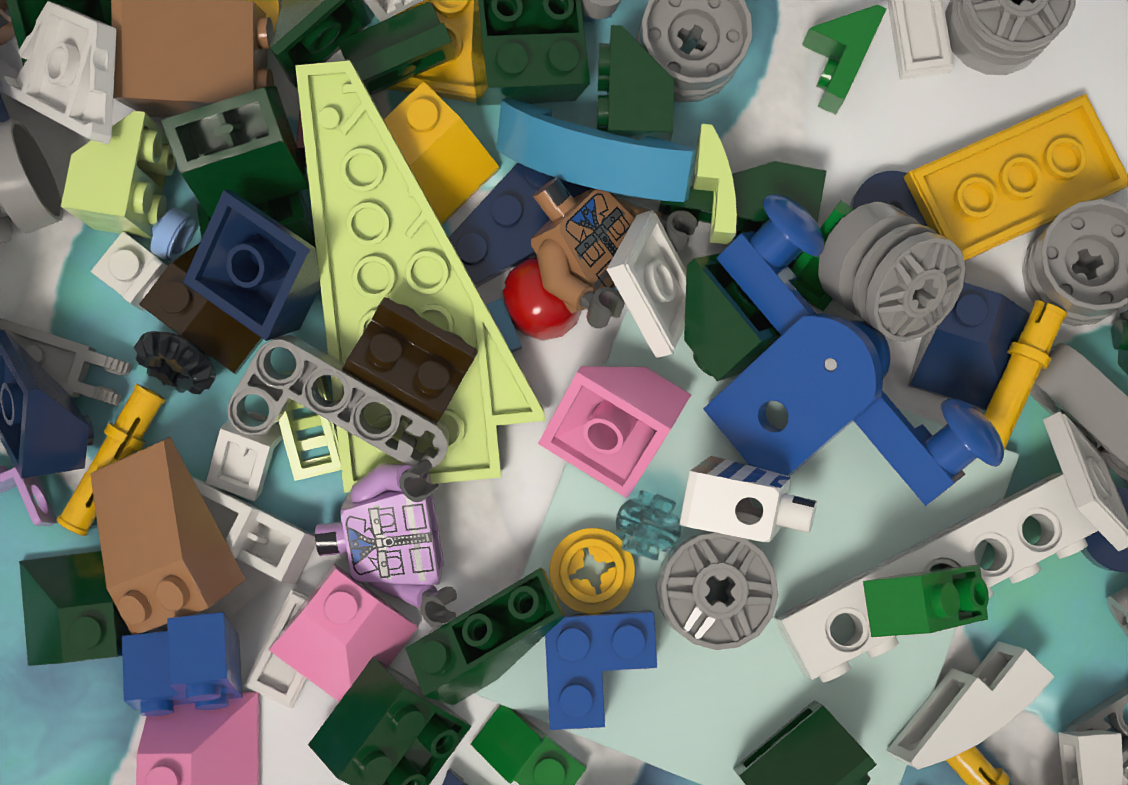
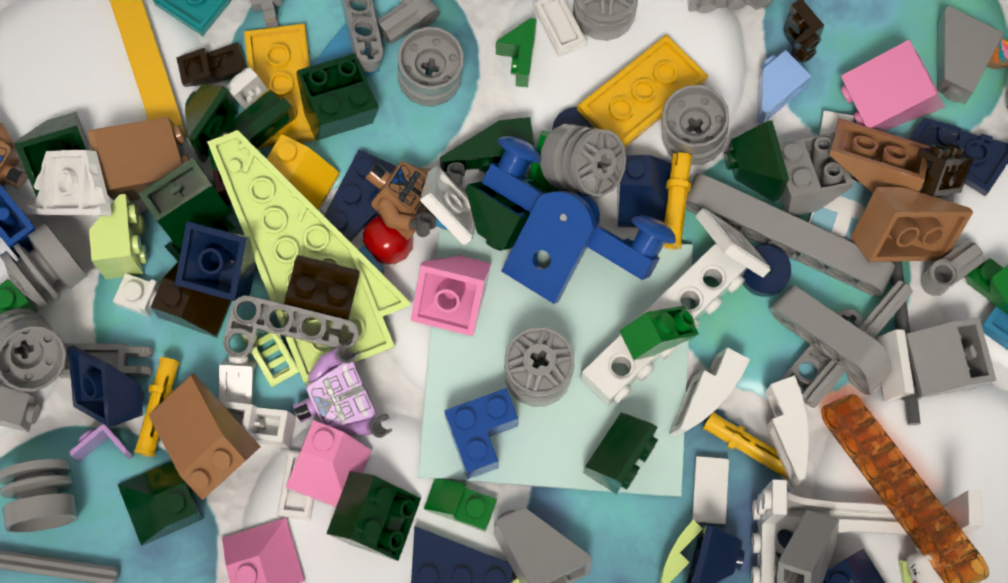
camera: 20 degrees left, 10 degrees down
blue brick [122,612,243,717] -> none
black gear [134,331,216,395] -> none
light blue tile [150,207,195,262] -> none
dark green slope [405,567,565,706] -> none
dark azure slope [496,98,697,202] -> none
yellow gear [549,528,635,614] -> none
dark green slope [596,25,674,142] -> none
clear light blue gear [616,490,682,561] -> none
white torso [679,456,817,542] -> none
yellowish green slope [693,124,737,244] -> none

